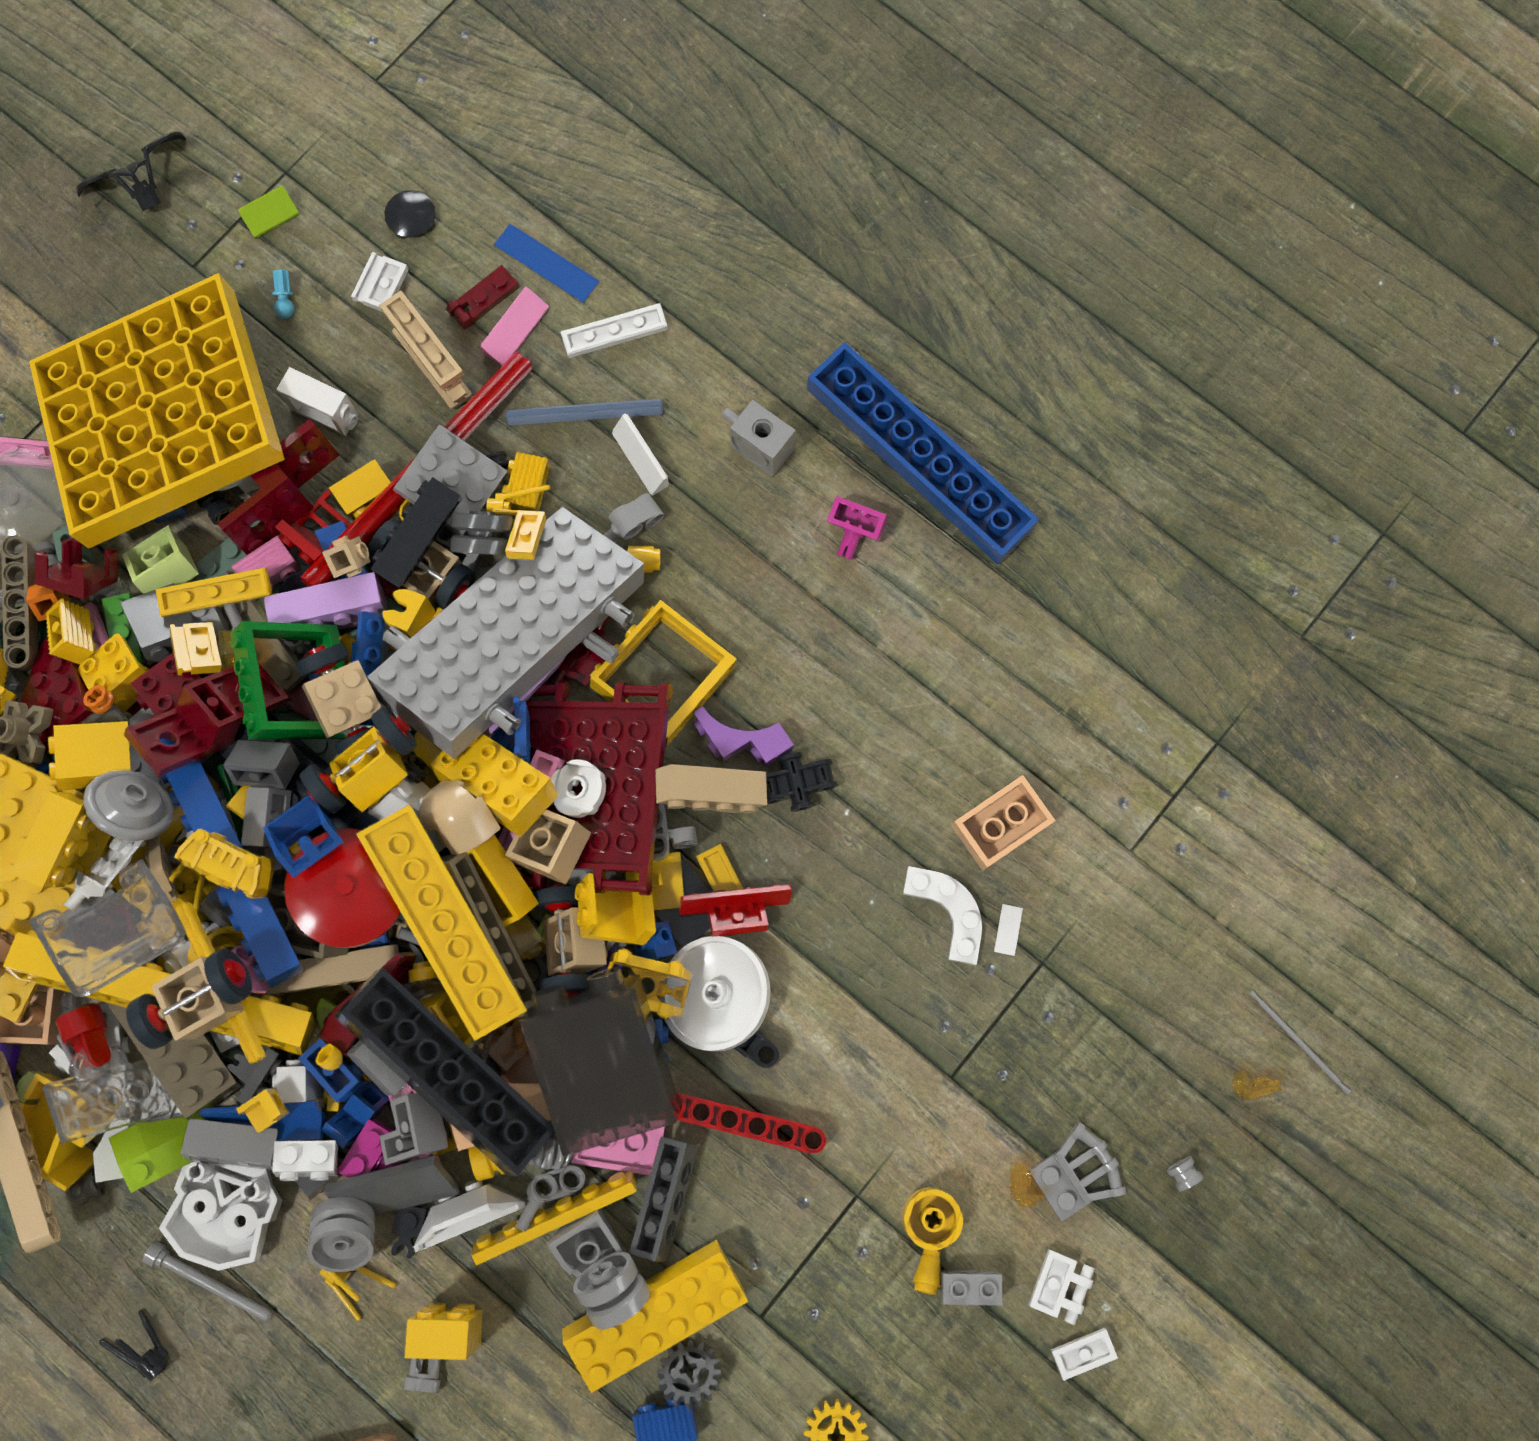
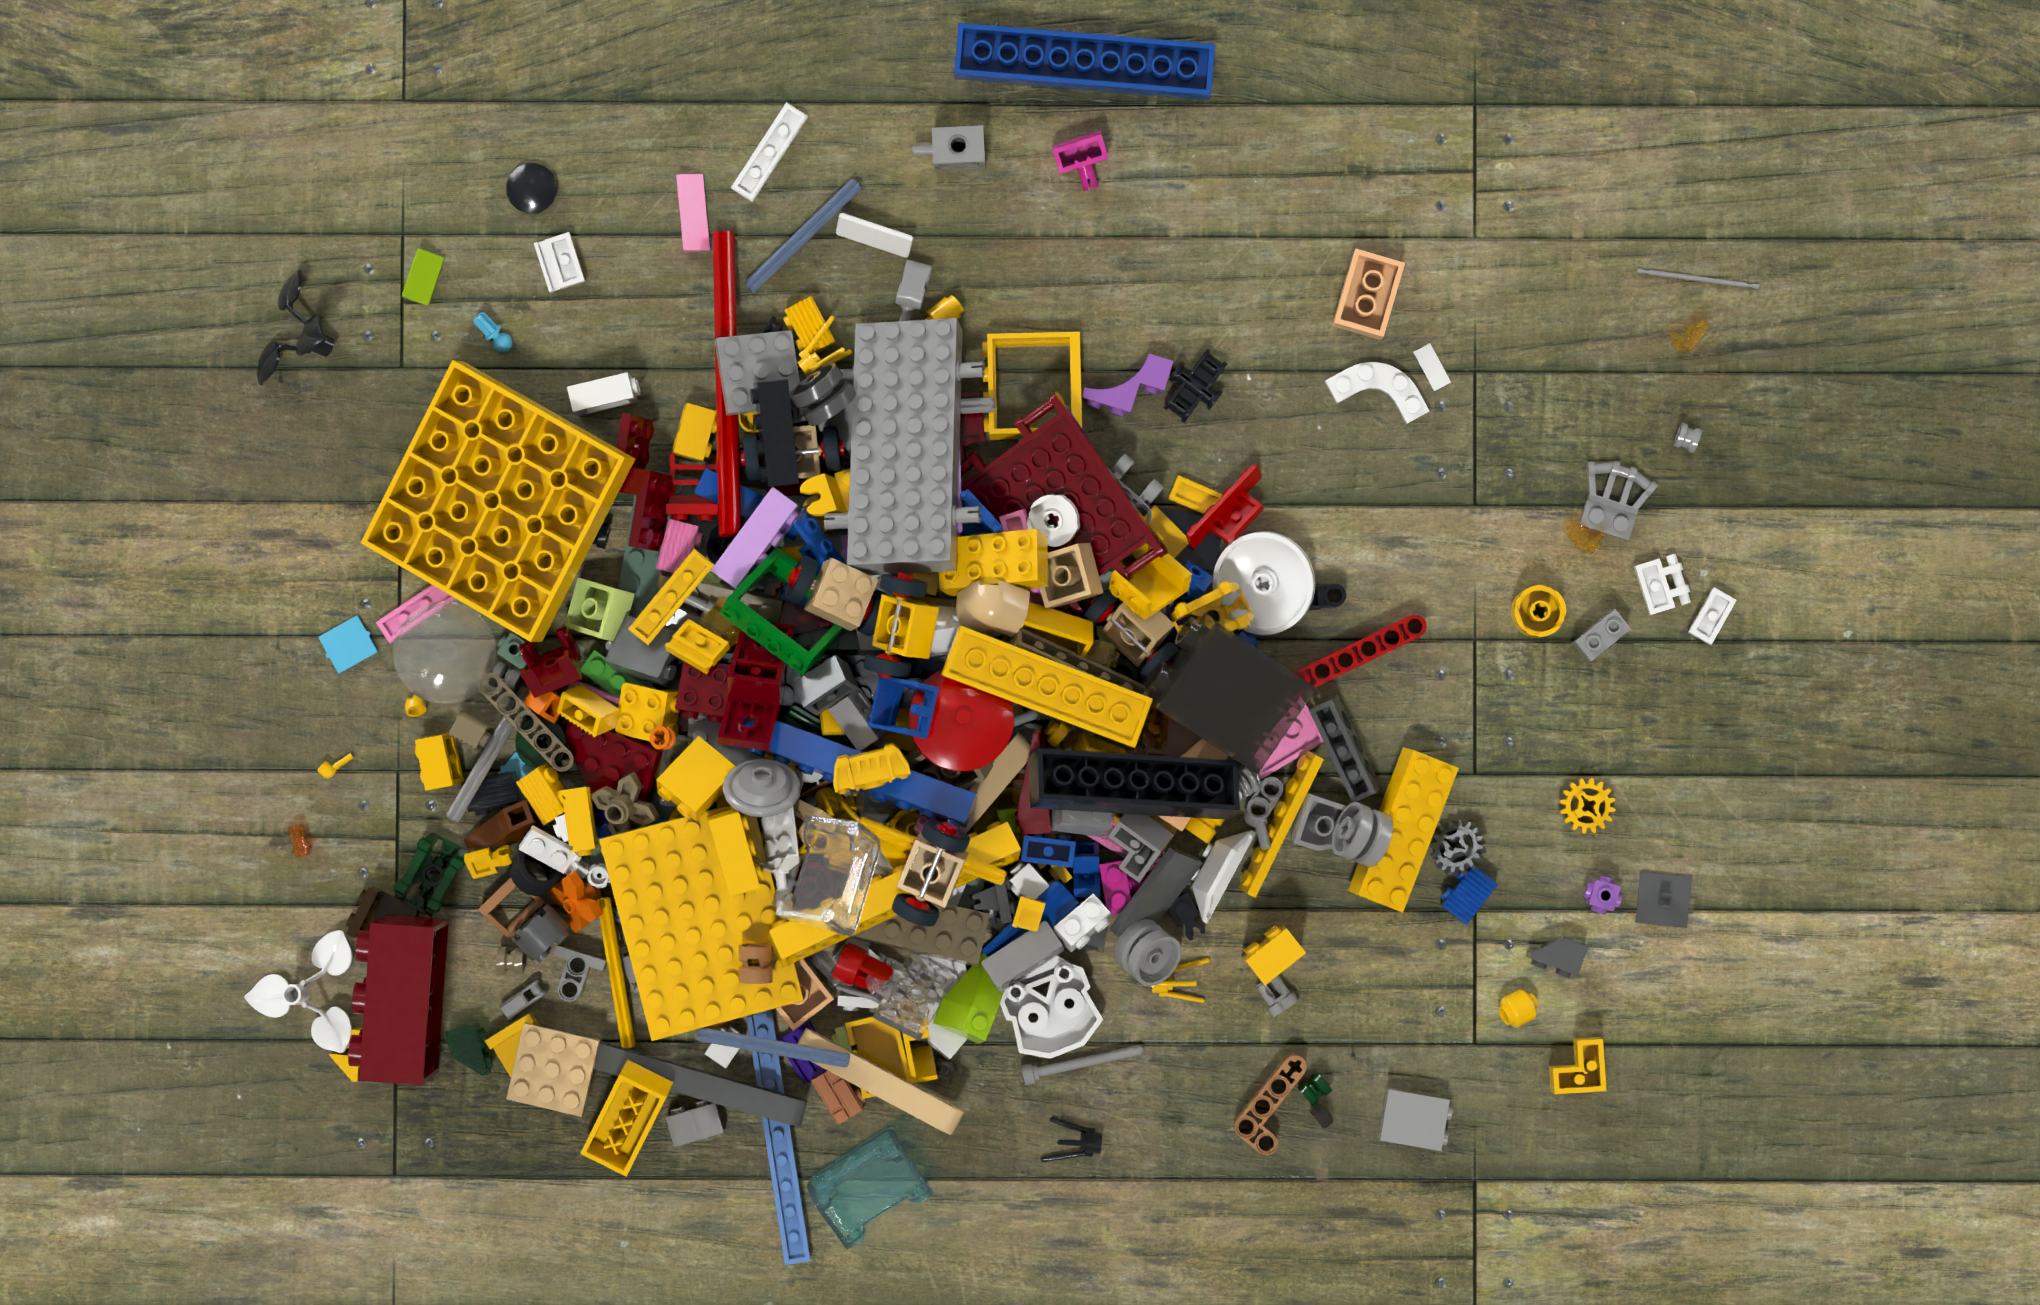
camera: 35 degrees left, 10 degrees up
yellow hinge [316,1044,342,1071] -> none
tan brick [322,535,371,578] -> none
tan fence [379,290,472,410] -> none
black bush [403,755,430,783] -> none
dark red plate [446,265,519,329] -> none
blue sticker [494,224,599,302] -> none
yellow plate [505,510,546,560] -> none
tan wedge [655,764,767,813] -> none
yellow cone [912,1249,941,1295] -> none

